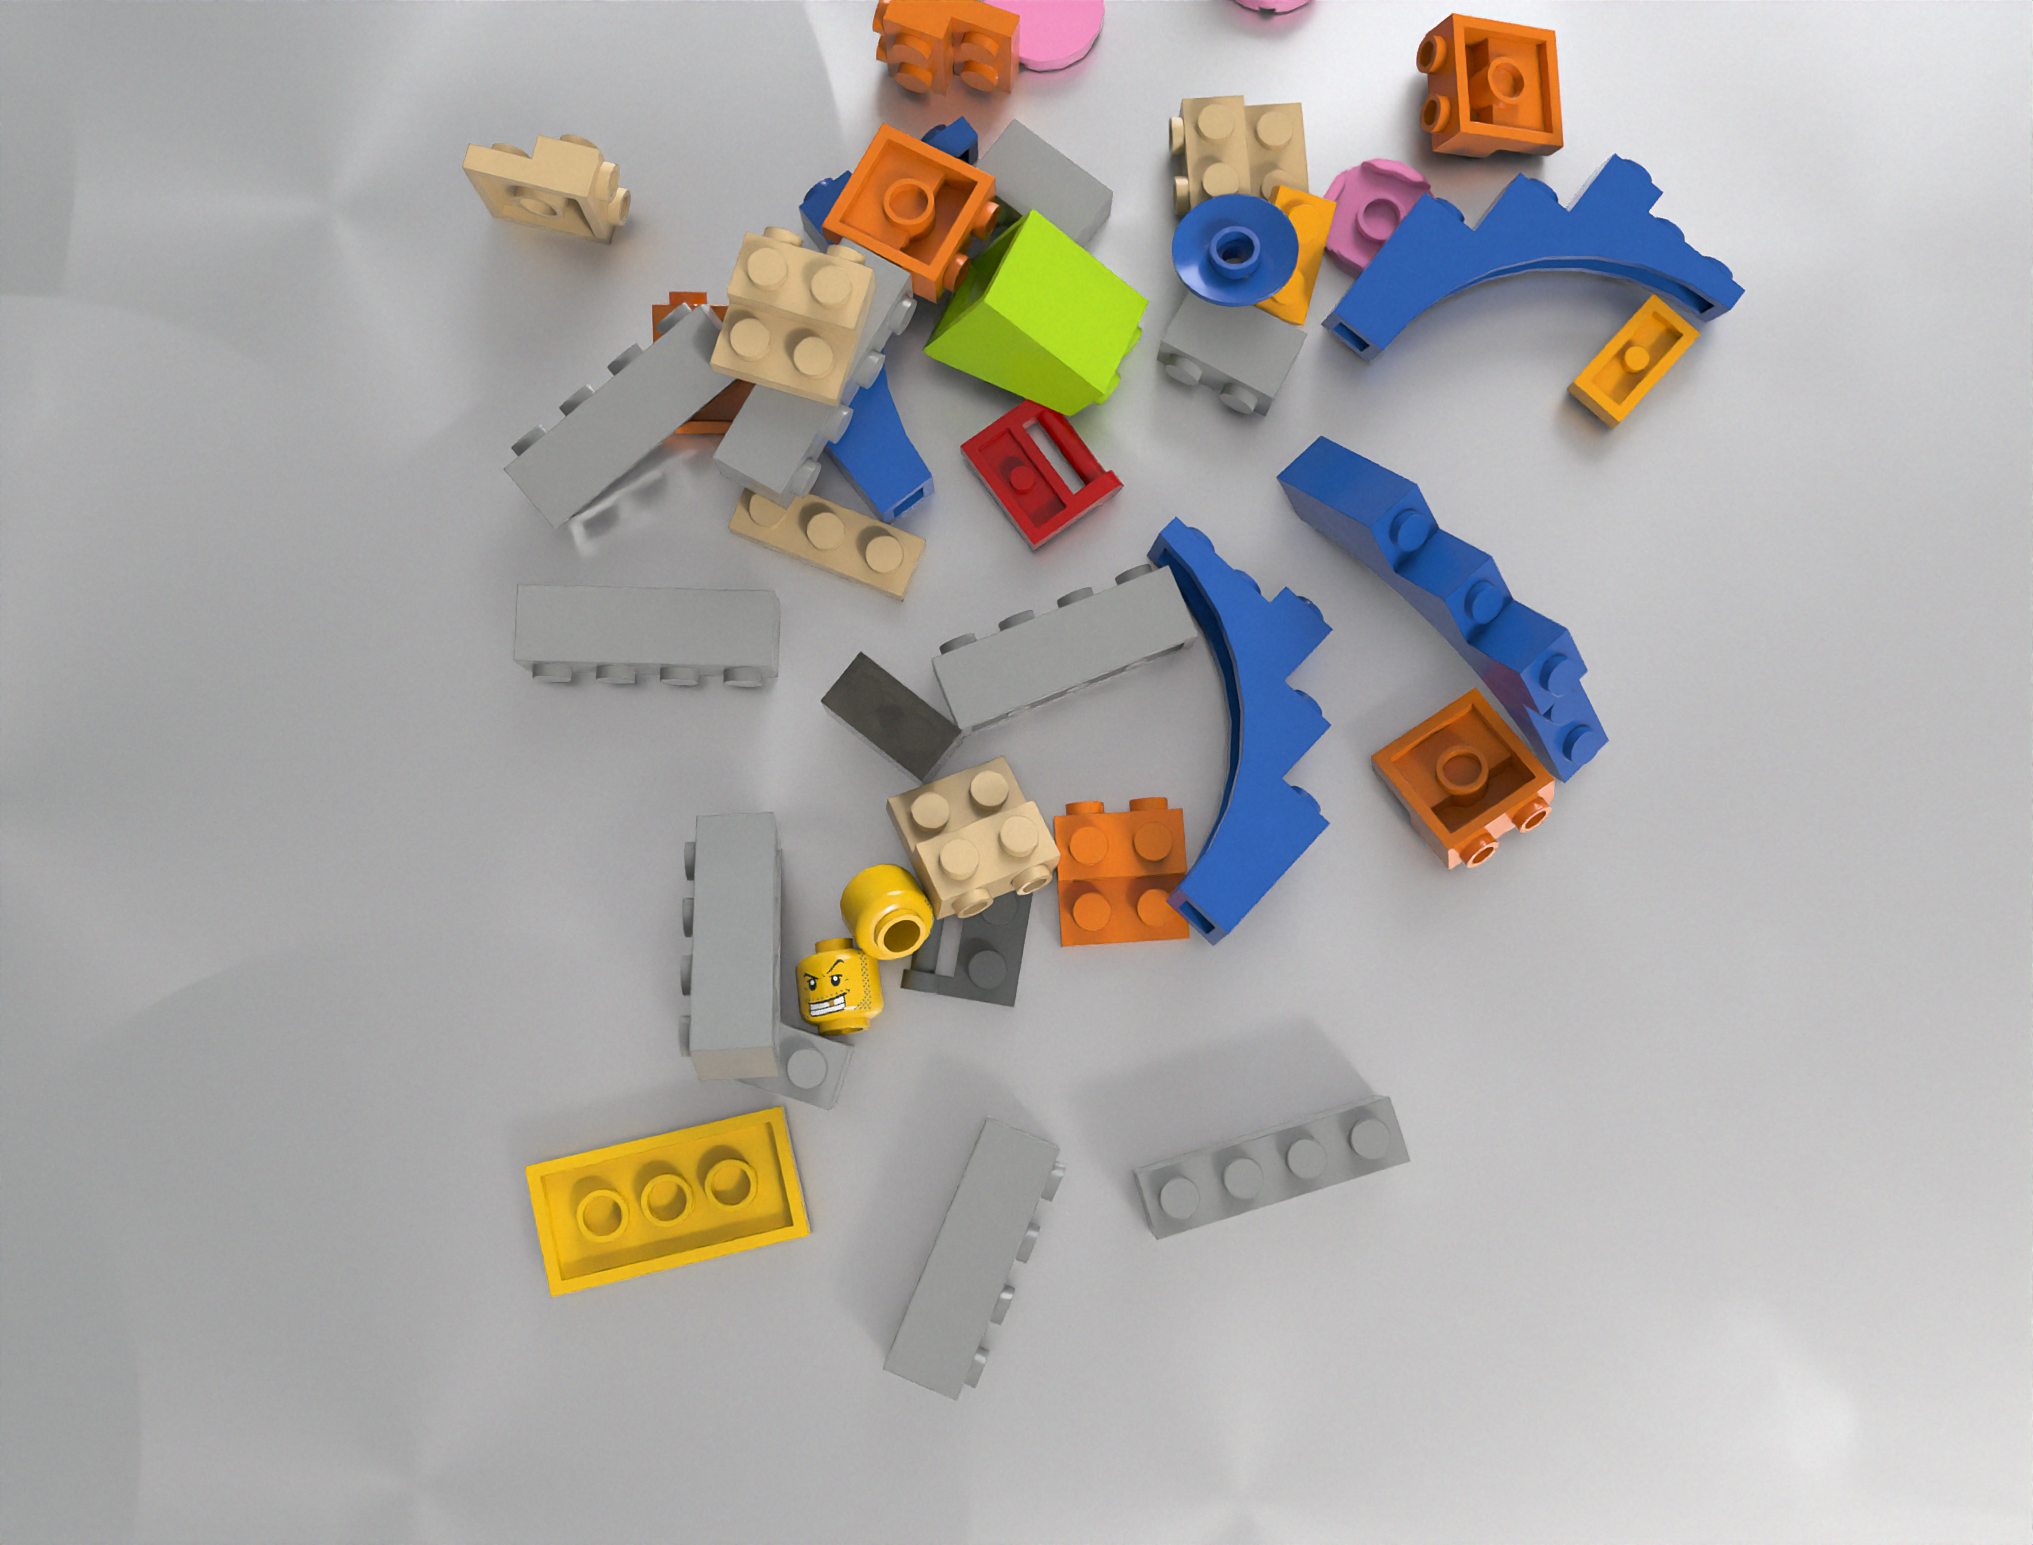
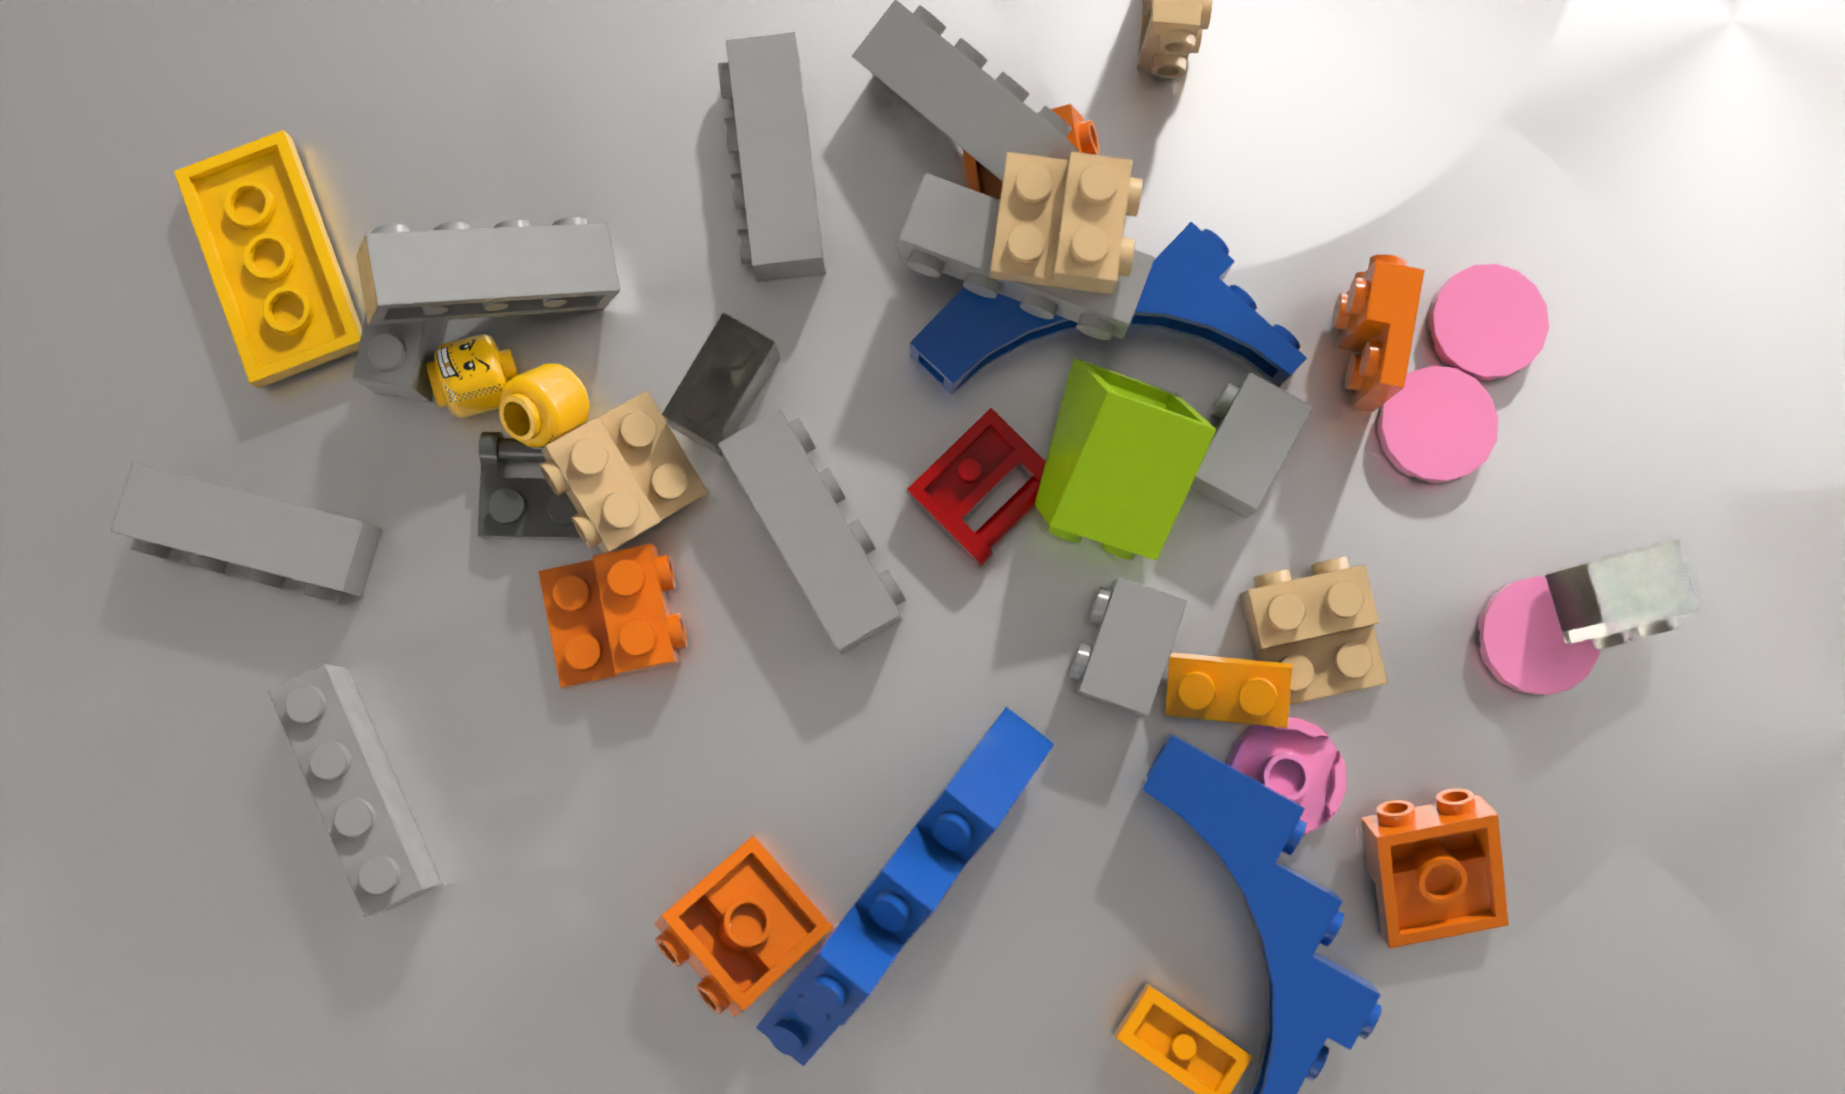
camera: 85 degrees right, 0 degrees up
tan plate [728,487,927,602] -> none
orange plate [822,123,1001,304] -> none
blue arch [1146,517,1333,946] -> none
blue dish [1172,194,1299,307] -> none

